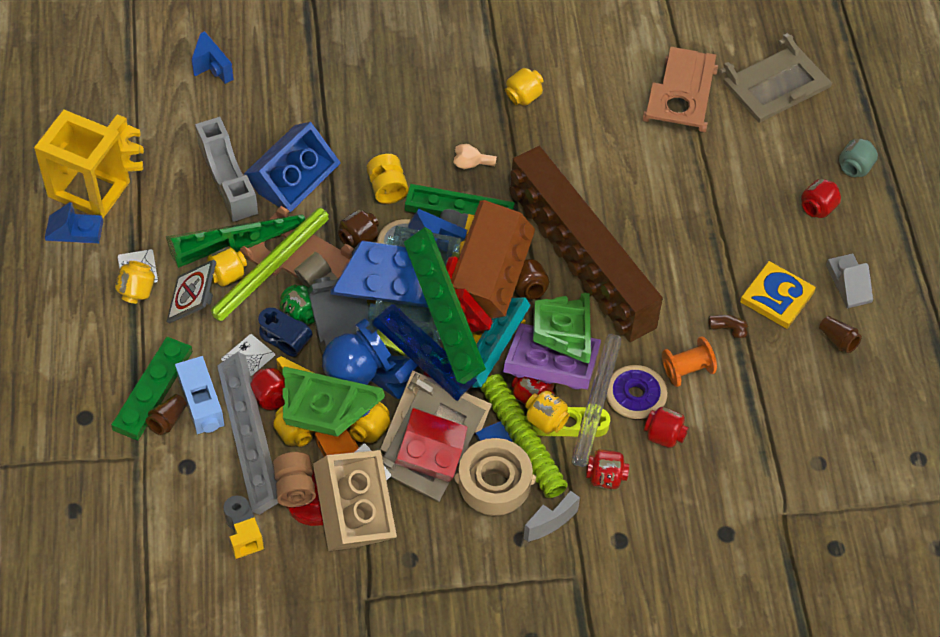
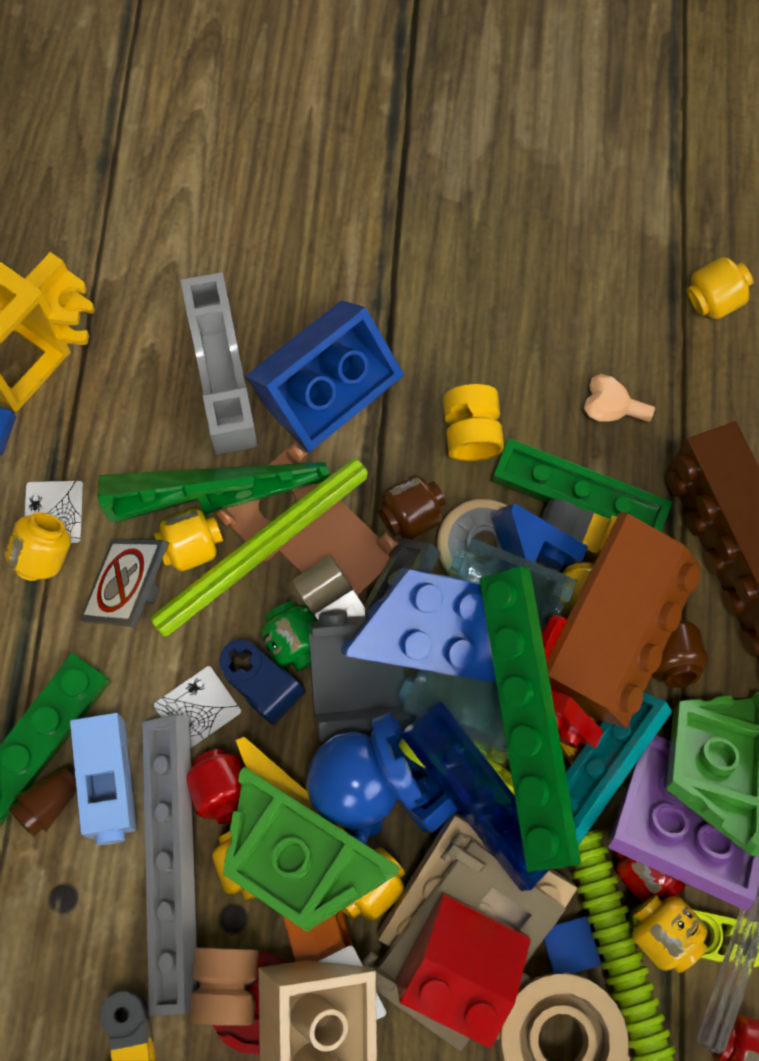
camera: 10 degrees right, 15 degrees up
blue slope [192,31,234,84] -> none

